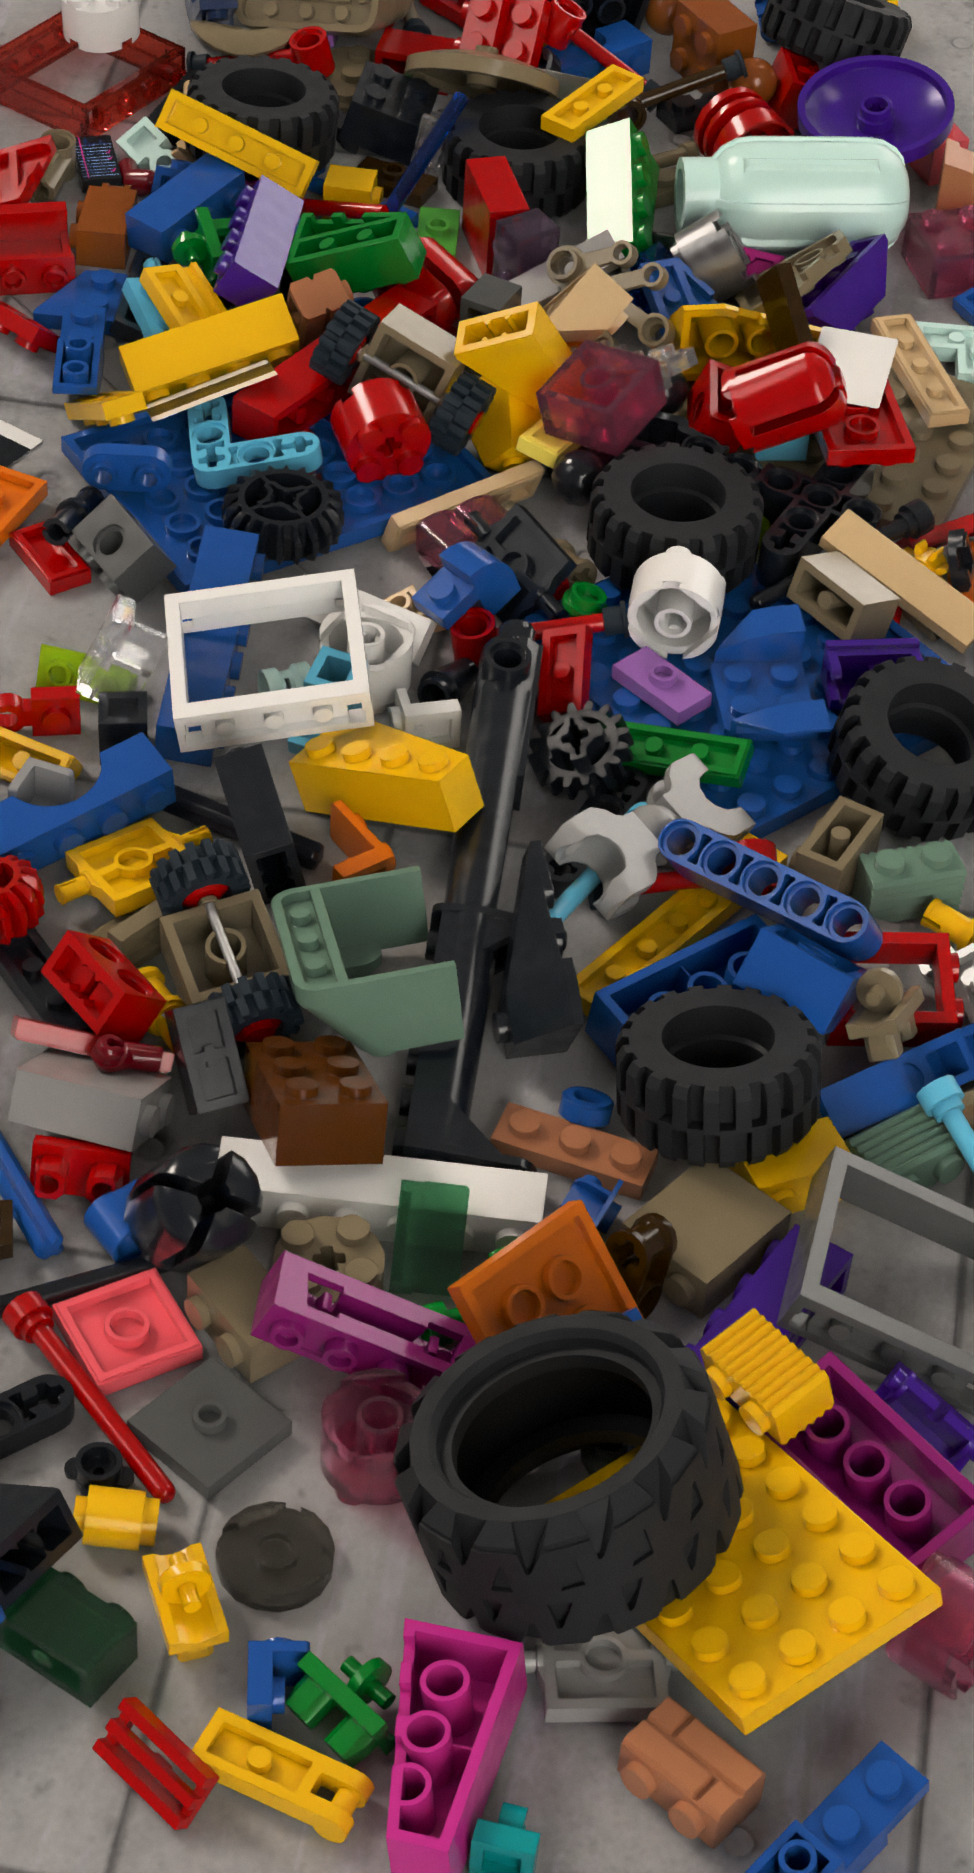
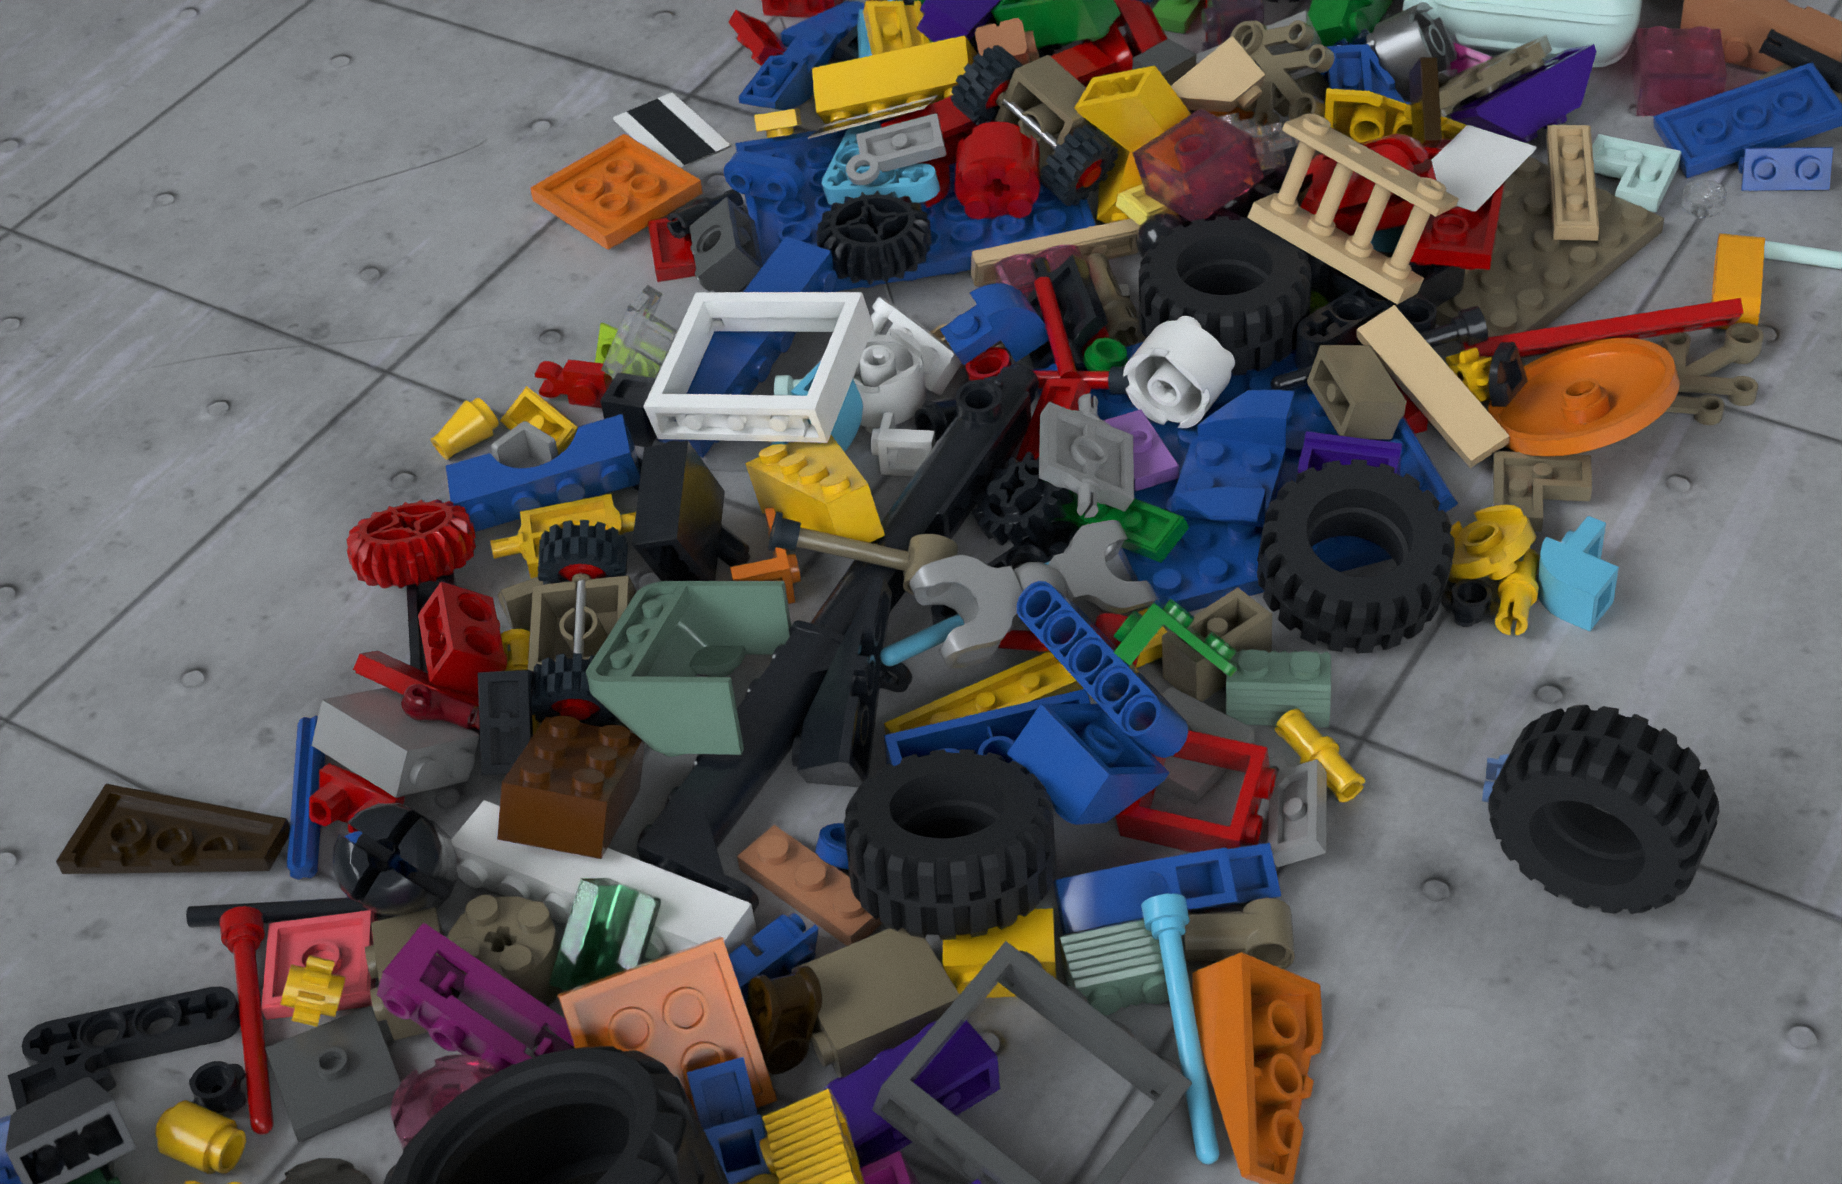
camera: 30 degrees right, 0 degrees up
dark tan hips [845,967,924,1062] -> none
none -> yellow gear [280,955,346,1027]
none -> dark tan piece [768,512,958,595]
none -> light grey hinge [846,113,947,185]
none -> red bar [1034,277,1078,379]
none -> light grey plate [1039,394,1134,518]
none -> green bracket [1113,599,1238,677]
none -> tan fence [1248,114,1459,304]

